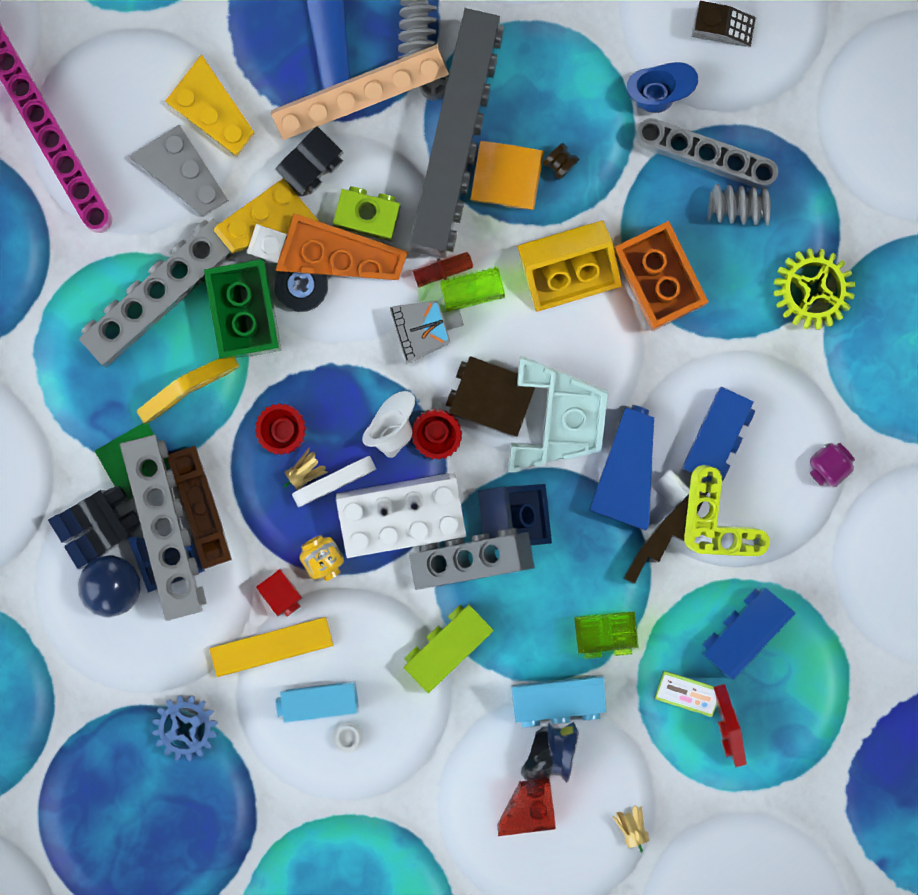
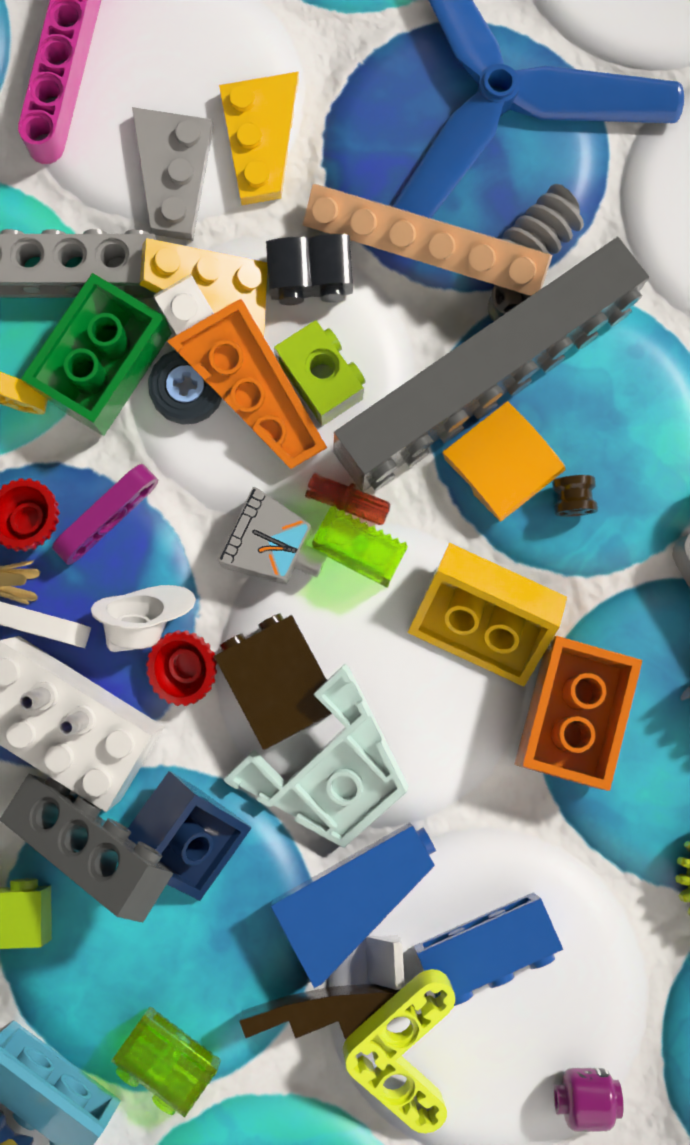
camera: 35 degrees right, 5 degrees down
none -> magenta beam [52,464,159,565]

